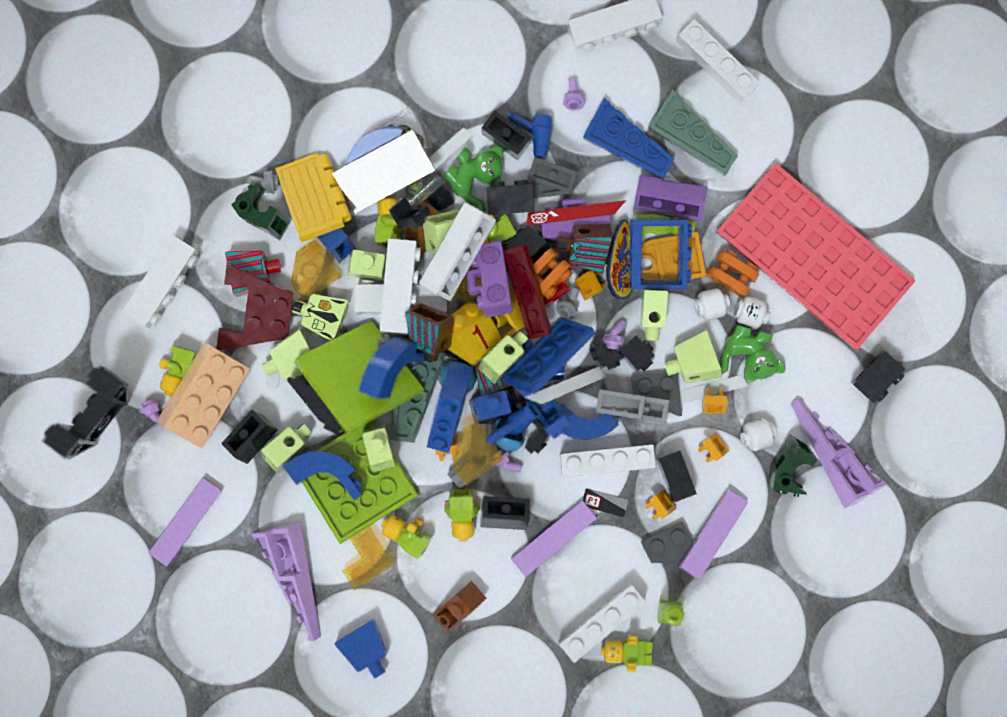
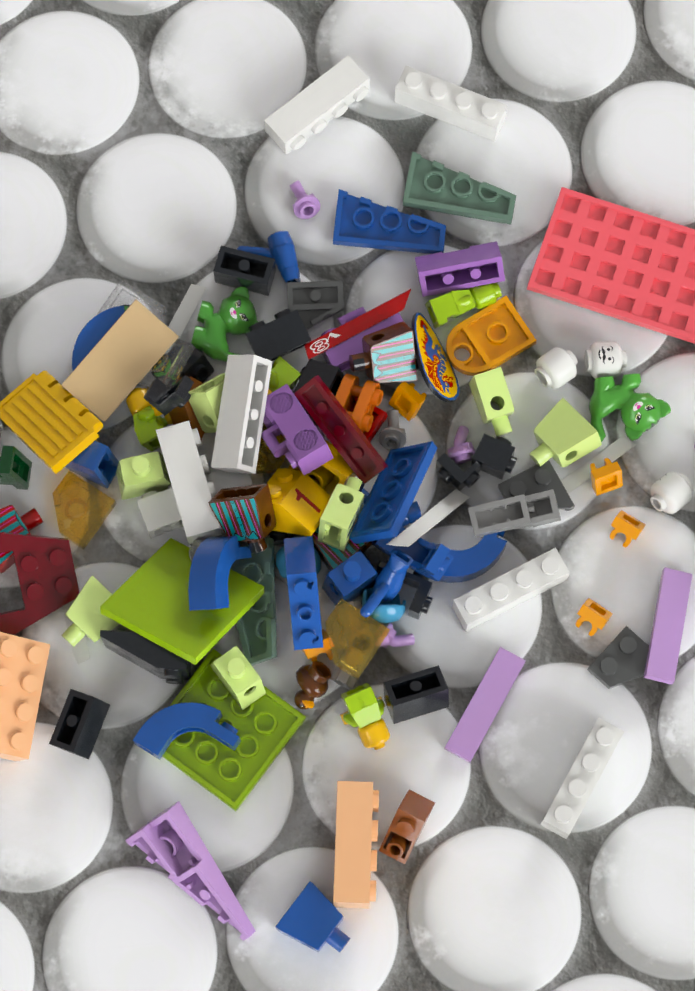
camera: 20 degrees left, 10 degrees down
lavender tile [148,478,222,567] -> none
yellowish green torso [261,423,312,473] -> none
yellowish green torso [292,294,350,341] -> none
clear yellow plate [342,526,394,590] -> none
piece [381,515,434,559] -> none
sticker [583,489,628,517] -> none
piece [601,635,653,672] -> none
blue window [629,218,692,290] -> none
black brick [656,451,697,502] -> none
lime piece [656,599,684,626] -> none
orange brick [706,250,759,298] -> none
none -> reddish brown animal [294,661,332,709]
none -> light nougat brick [333,781,379,909]

